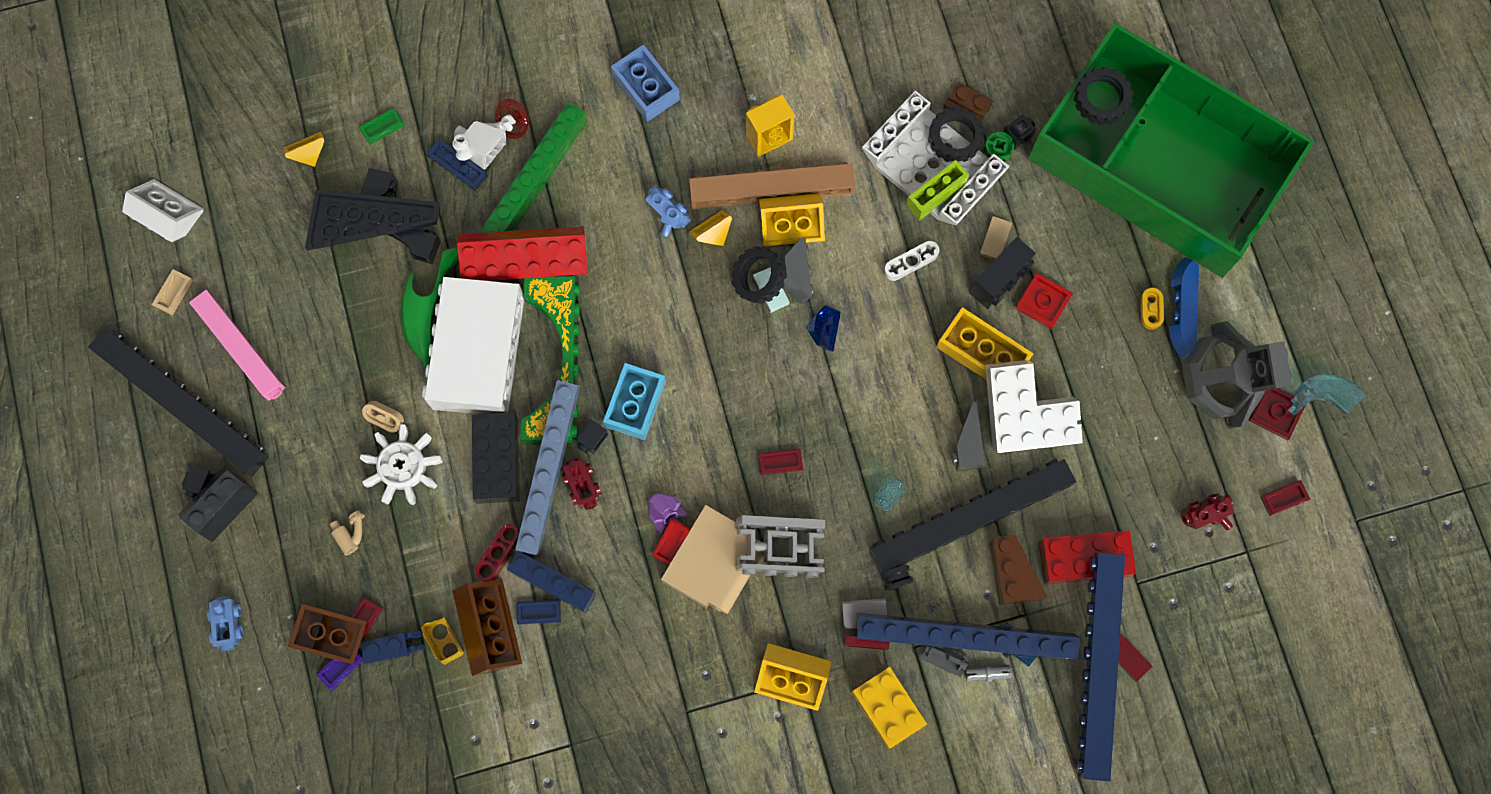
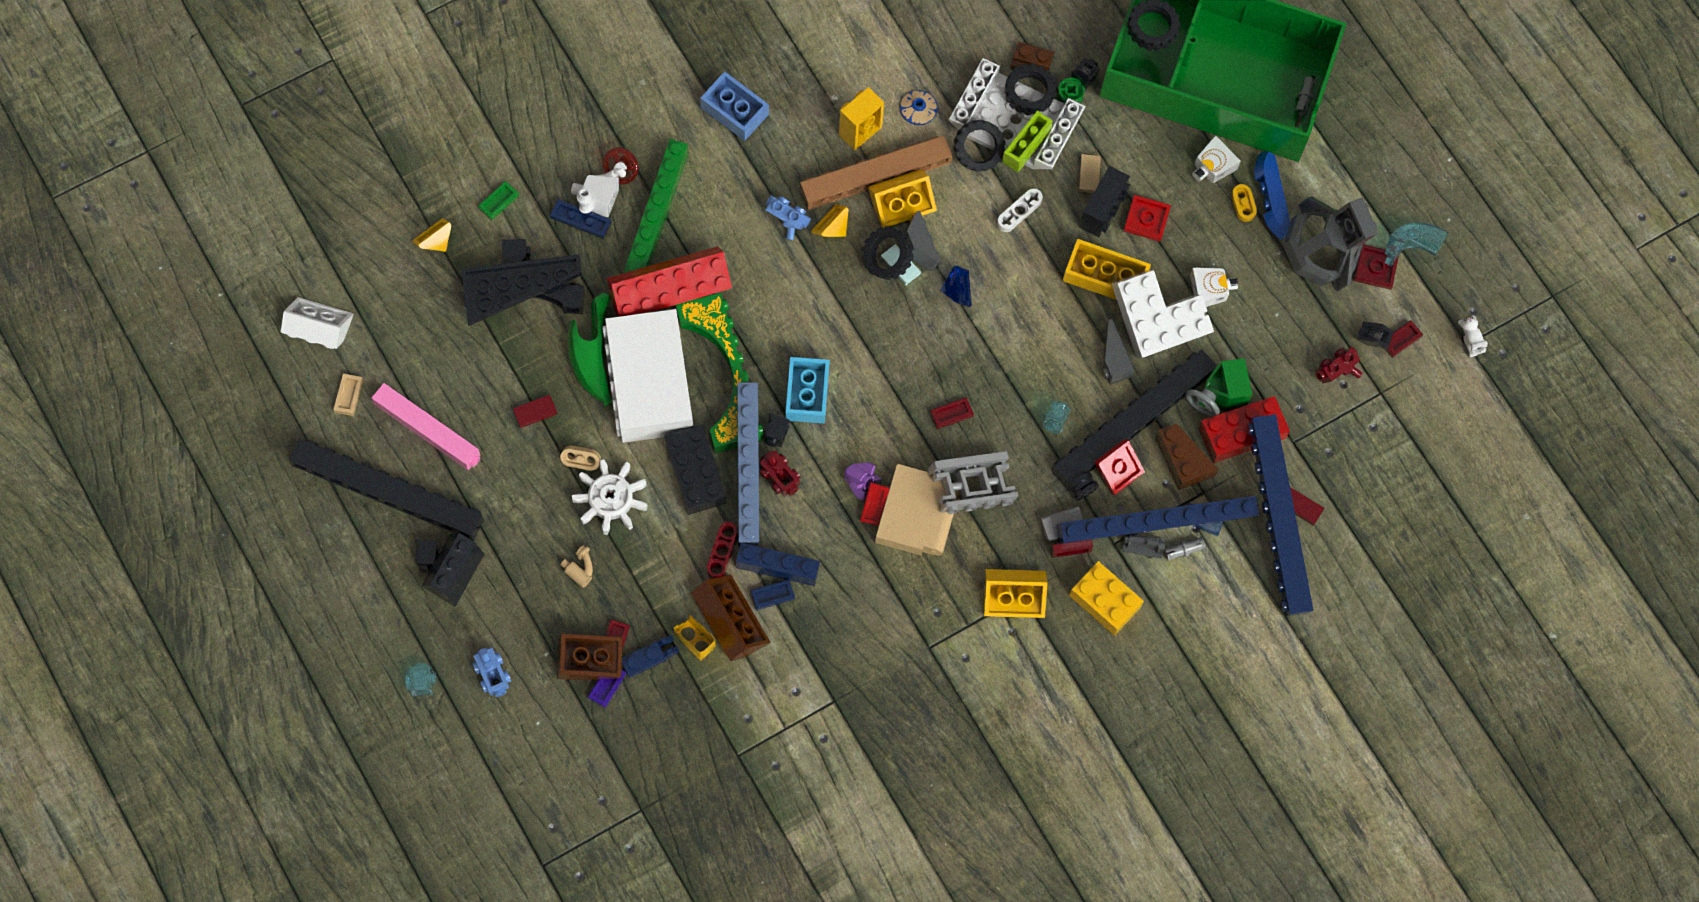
camera: 20 degrees left, 5 degrees down
none -> clear light blue brick [405,663,437,696]
none -> dark red tile [513,395,558,428]
none -> tan dish [900,90,938,125]
none -> black tyre [953,120,1006,172]
none -> plate [1095,439,1145,495]
none -> green piece [1186,358,1252,417]
none -> white torso [1190,268,1238,307]
none -> white torso [1192,136,1241,183]
none -> light grey pin [1295,76,1316,116]
none -> black window [1357,321,1394,350]
none -> white animal [1458,315,1488,357]

